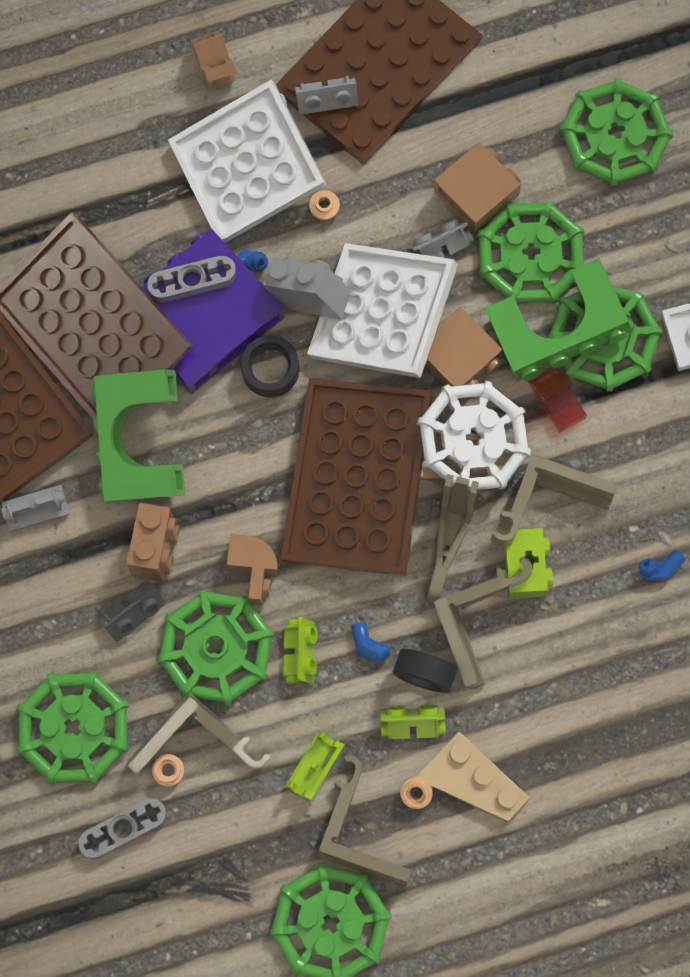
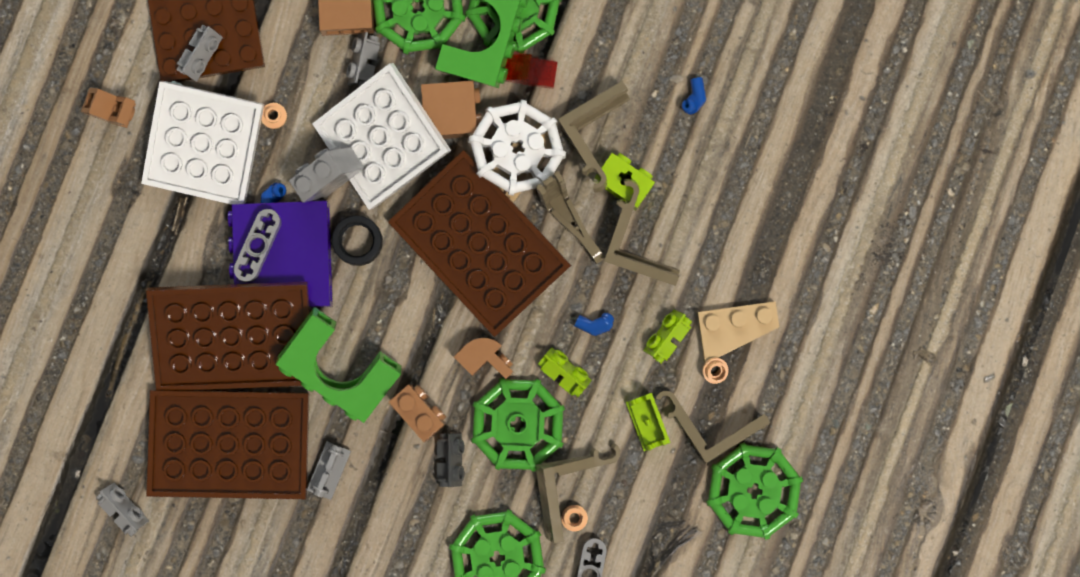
camera: 60 degrees left, 10 degrees up
black tyre [393,649,457,693] -> none

